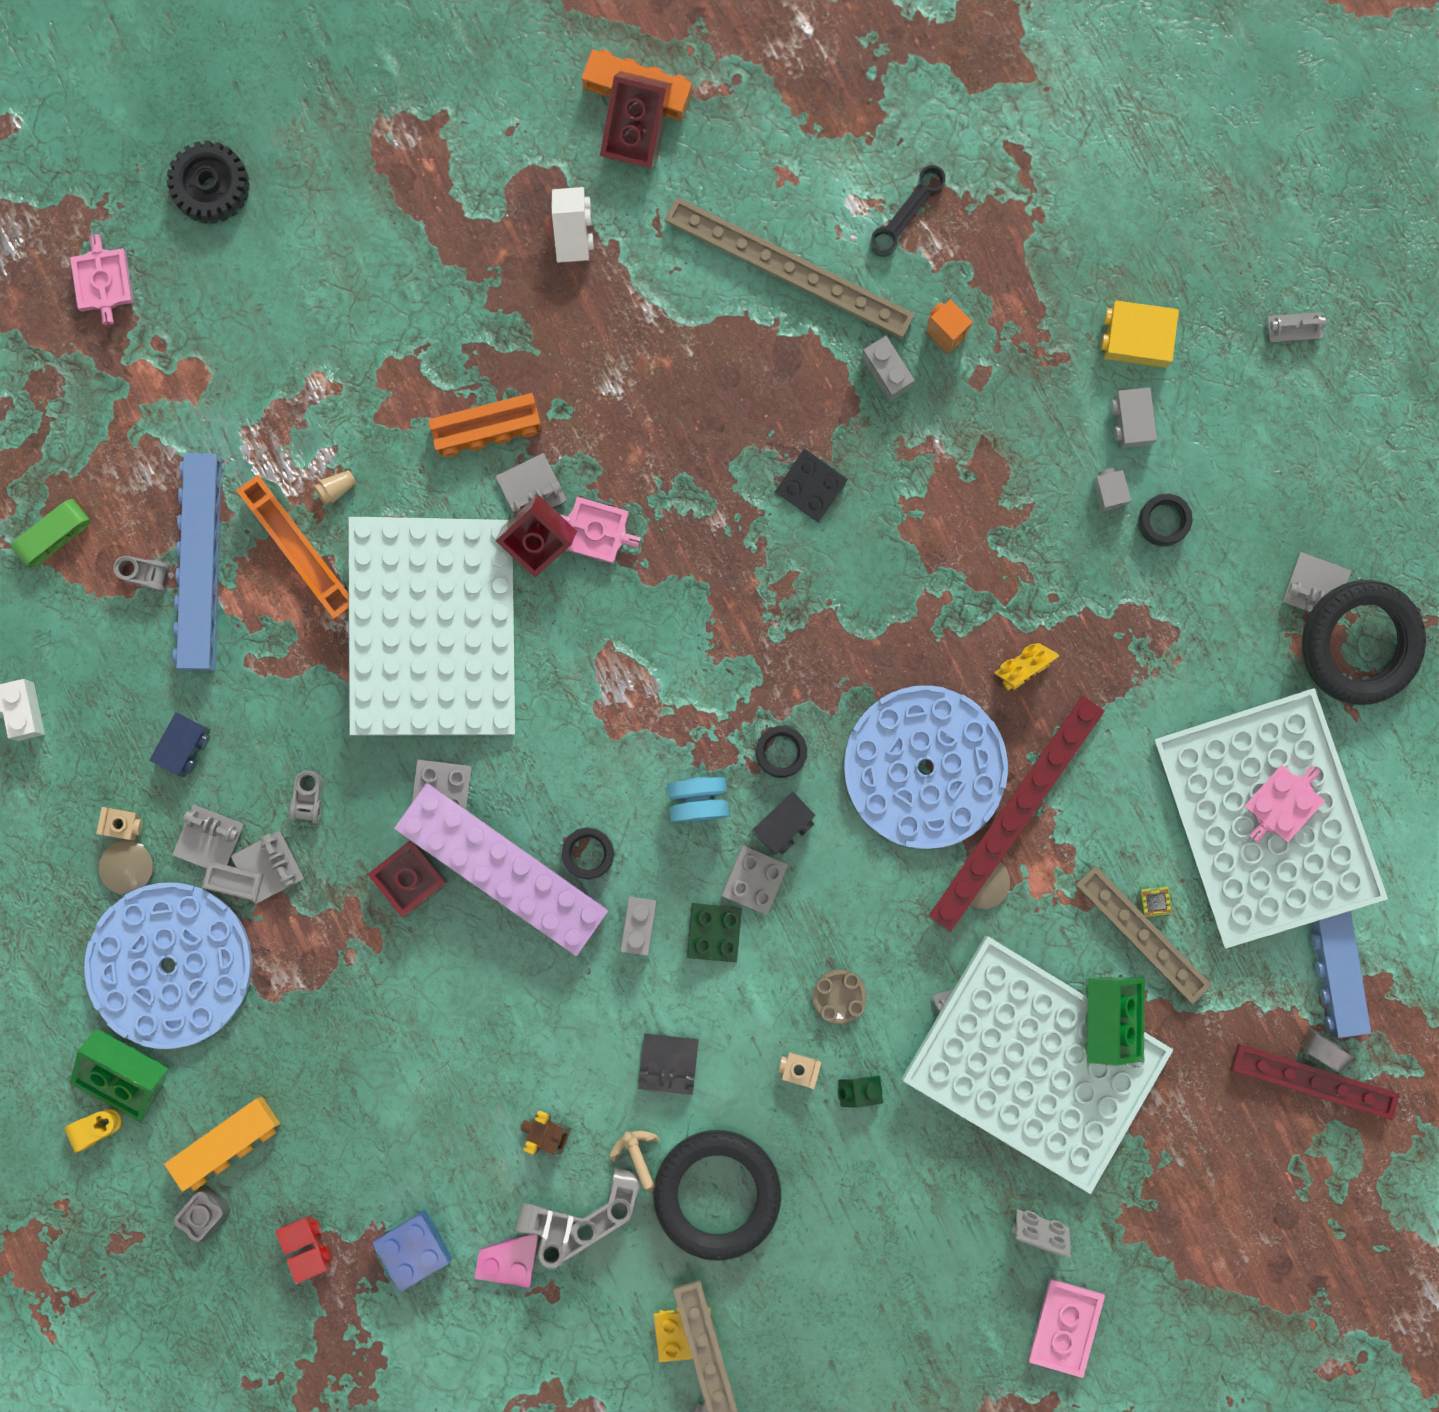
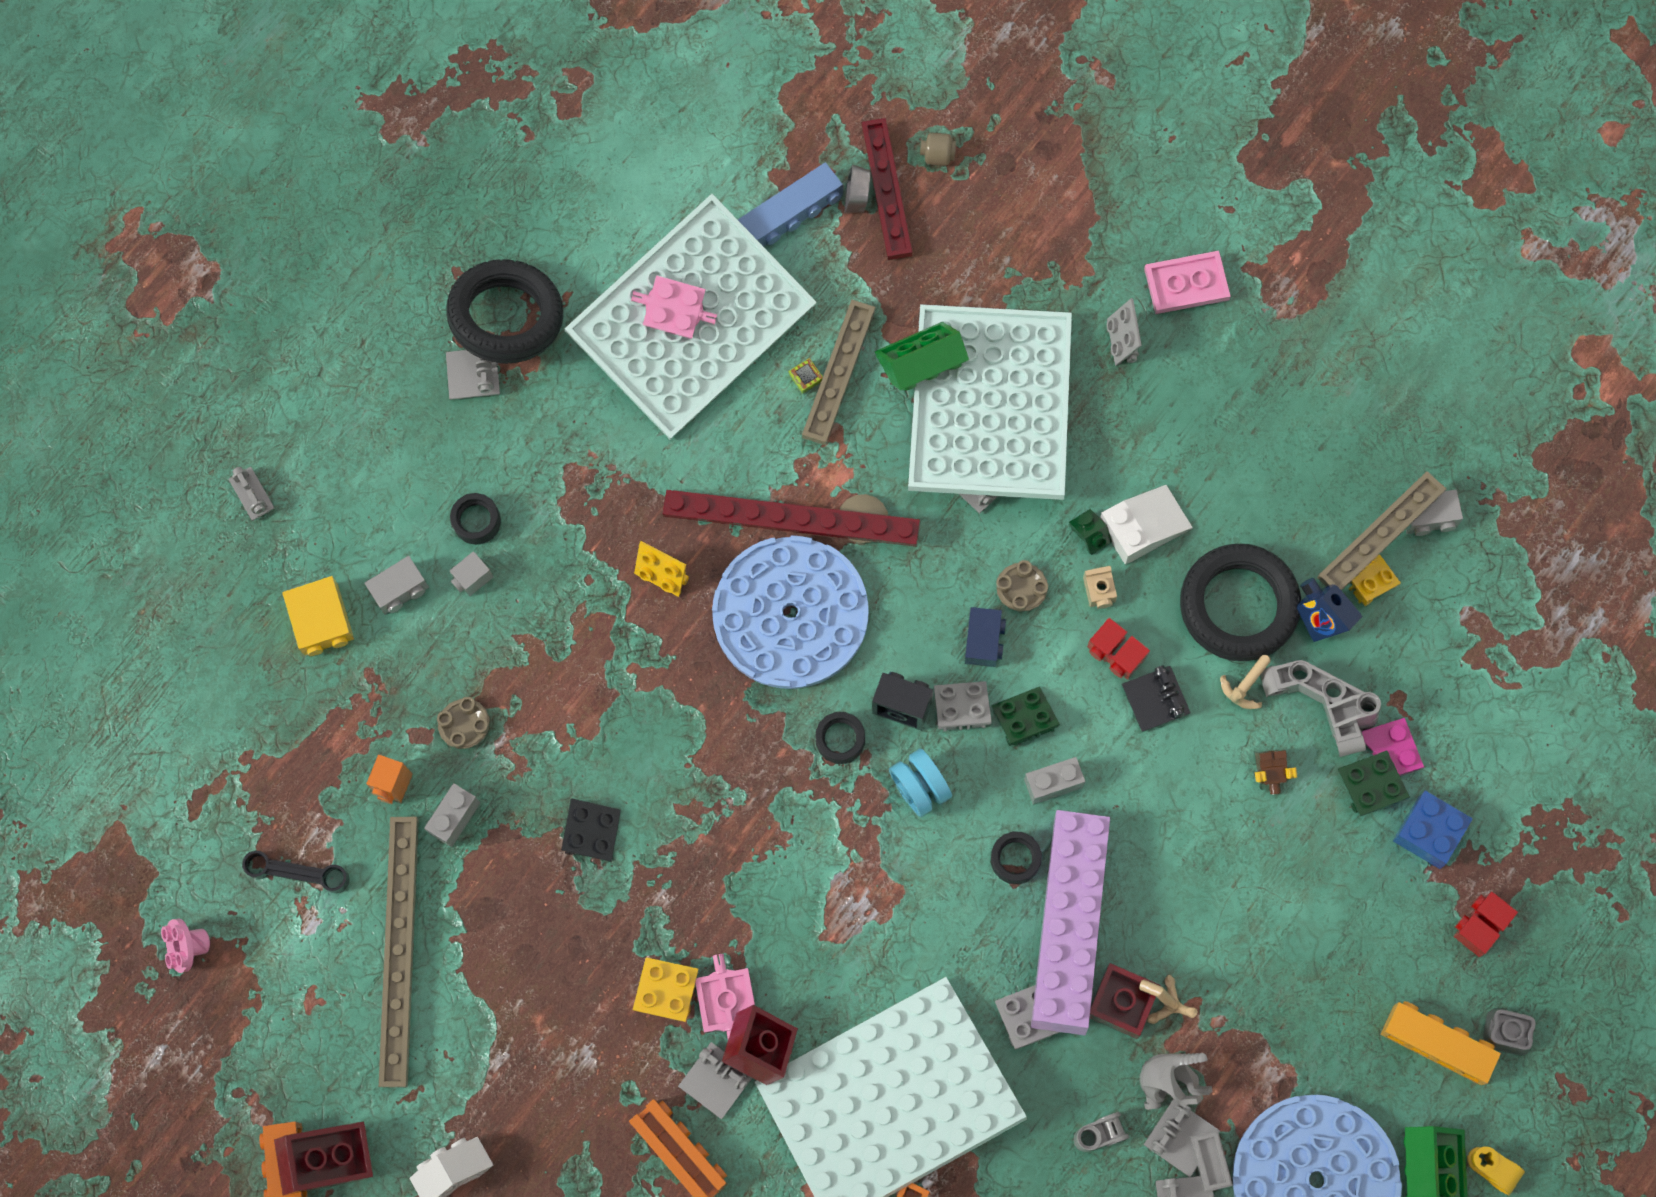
camera: 110 degrees left, 10 degrees down
none -> bright pink plate [161,918,210,973]
none -> dark tan dish [437,697,490,749]
none -> yellow hinge [633,957,699,1022]
none -> dark tan head [920,132,956,166]
none -> dark blue brick [965,607,1006,667]
none -> red piece [1087,618,1150,680]
none -> white slope [1100,485,1193,565]
none -> tan piece [1139,975,1198,1024]
none -> light grey piece [1140,1053,1213,1109]
none -> dark blue torso [1297,578,1363,642]
none -> dark green hinge [1338,750,1410,817]

